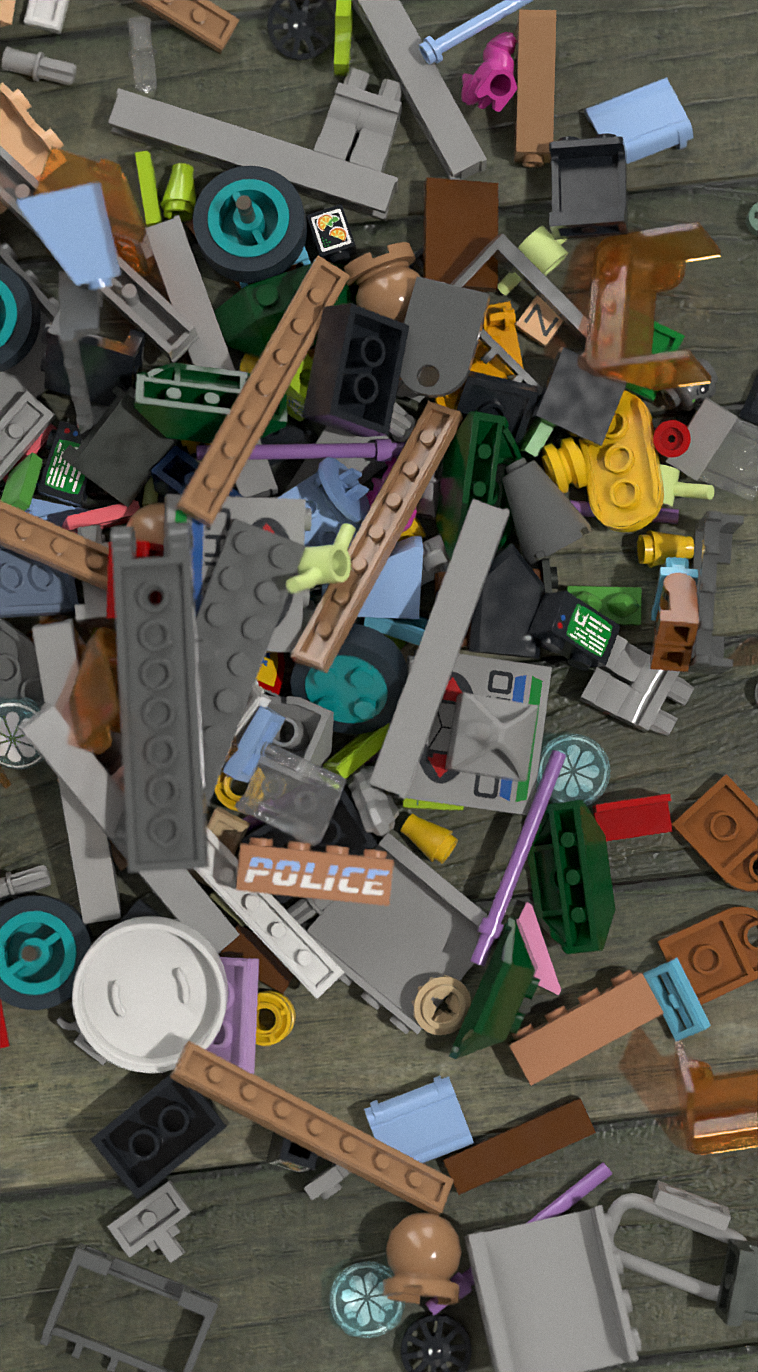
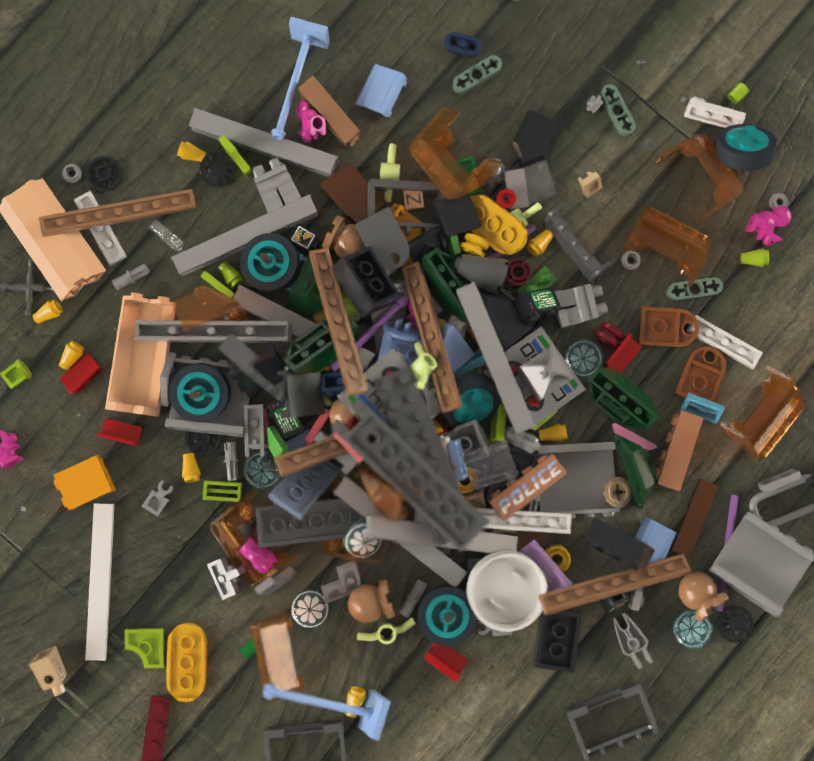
camera: 40 degrees left, 0 degrees up
light blue slope [17,182,121,290] -> none
light grey hinge [107,1180,192,1263] -> none
medium lavender bar [470,750,567,967] -> none
black panel [549,133,628,240] -> none
dark orange hips [650,557,699,672] -> none
none -> dark red wheel [504,259,531,288]
none -> black brick [584,517,655,571]
none -> dark red wheel [594,321,625,349]
none -> light grey hinge [614,613,653,669]

